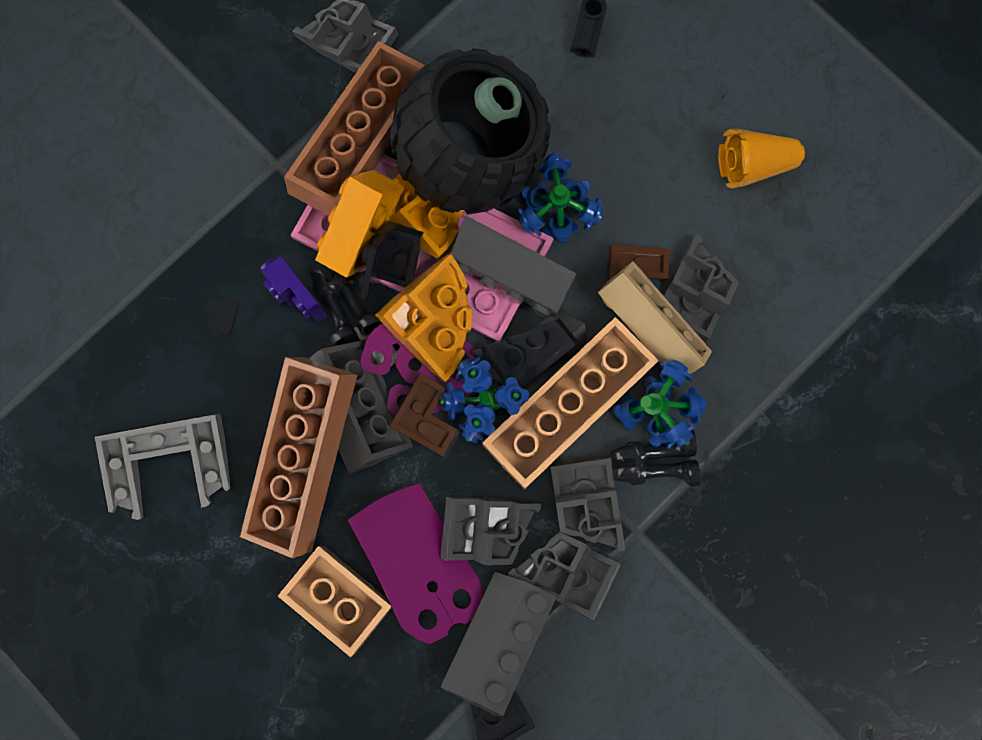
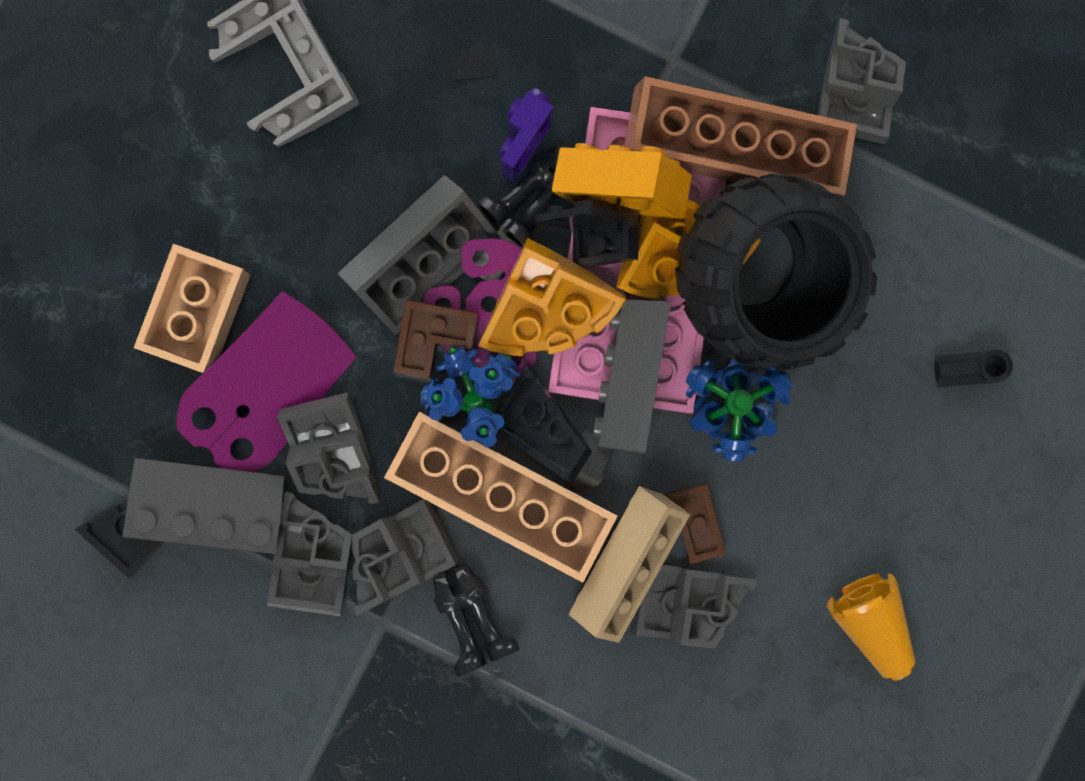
camera: 65 degrees right, 5 degrees up
nougat brick [240,357,357,558] -> none
sand green piece [474,77,522,124] -> none
blue plant [614,360,706,449] -> none

